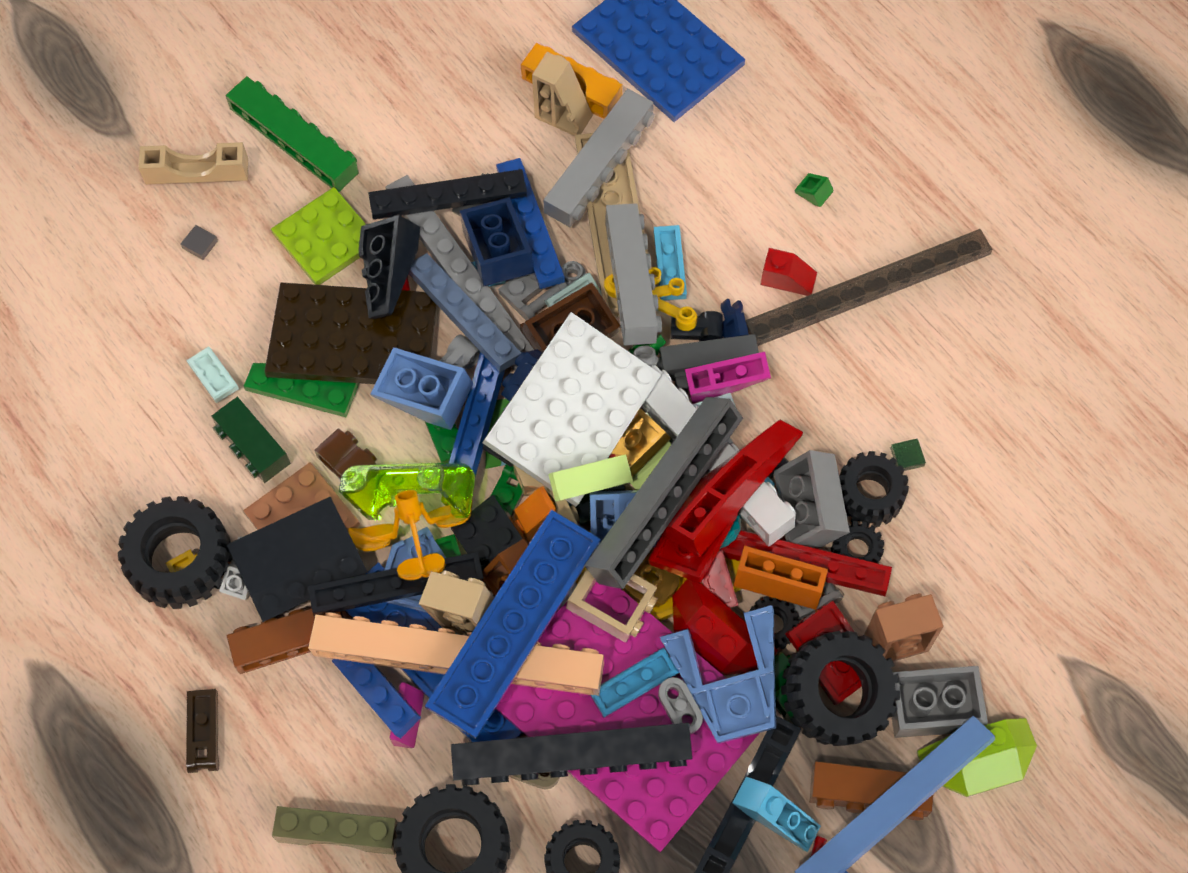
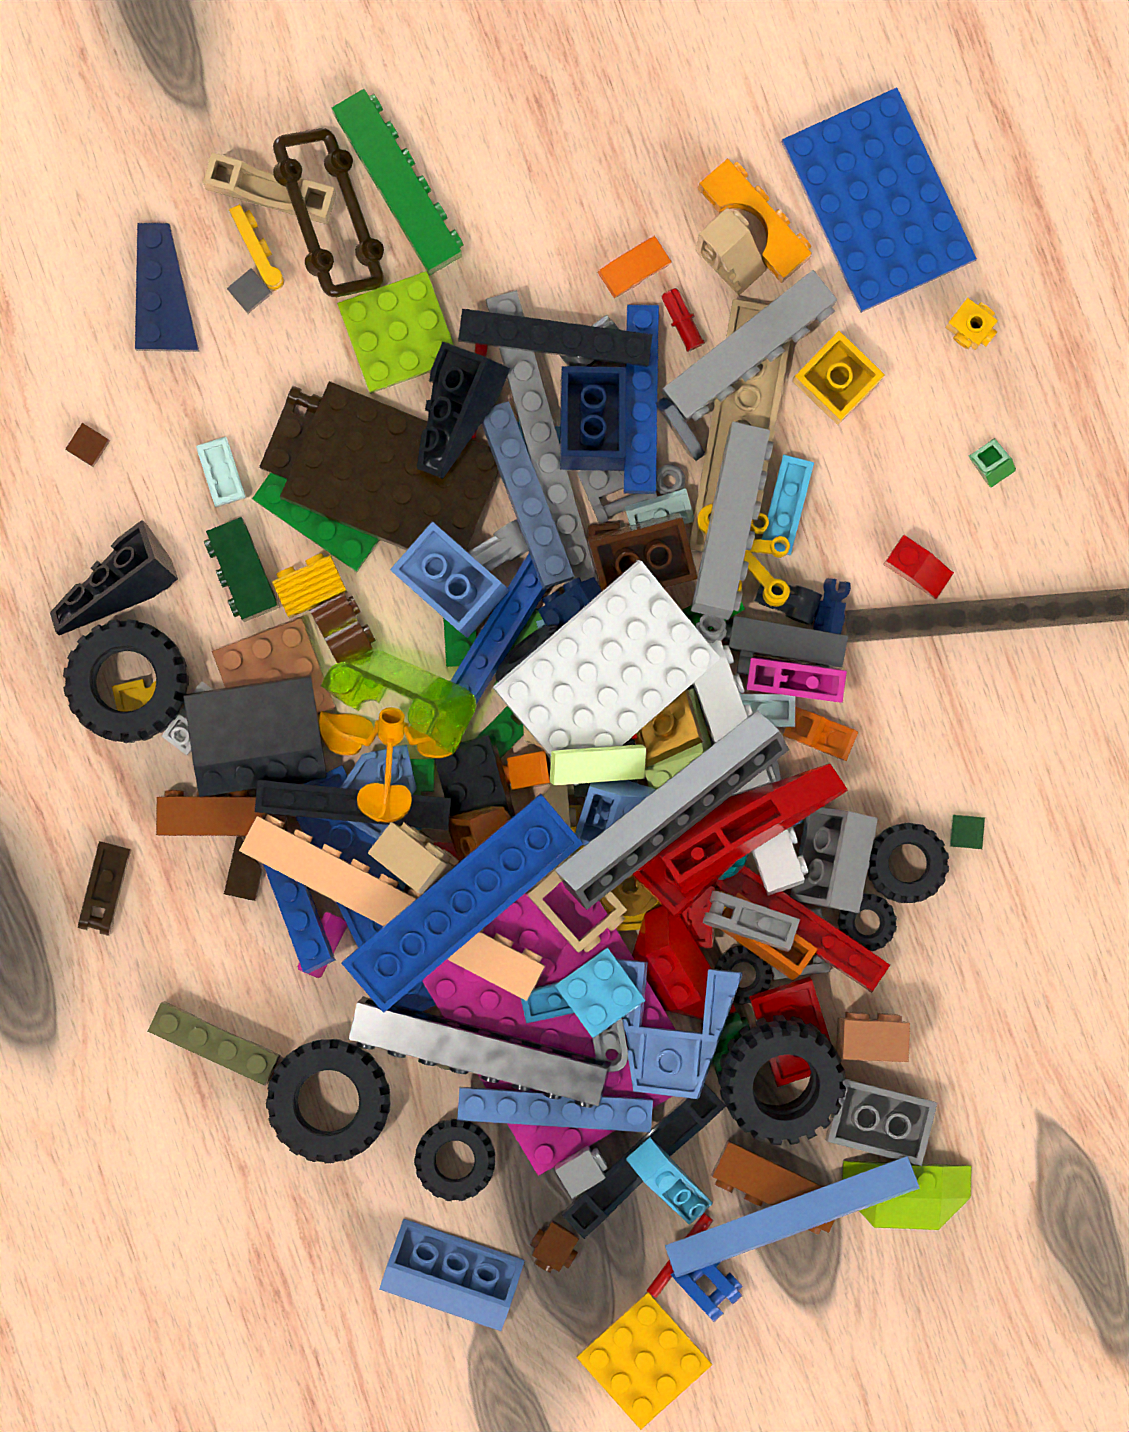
camera: 15 degrees right, 20 degrees up
none -> black wedge [50,520,178,636]
none -> reddish brown tile [65,423,110,467]
none -> dark blue wing [135,223,200,352]
none -> dark brown tile [224,837,263,901]
none -> yellow plate [229,204,284,291]
none -> dark brown plate [259,386,322,479]
none -> yellow brick [272,553,347,619]
none -> dark brown bar [273,128,384,298]
none -> medium blue plate [457,1087,653,1133]
none -> medium azure plate [555,947,646,1039]
none -> light grey brick [555,1145,607,1198]
none -> orange slope [597,236,672,298]
none -> tile [655,397,705,461]
none -> red axle [662,288,705,352]
none -> light grey plate [703,891,800,952]
none -> orange slope [783,706,858,761]
none -> yellow brick [792,331,885,425]
none -> yellow brick [945,297,998,350]

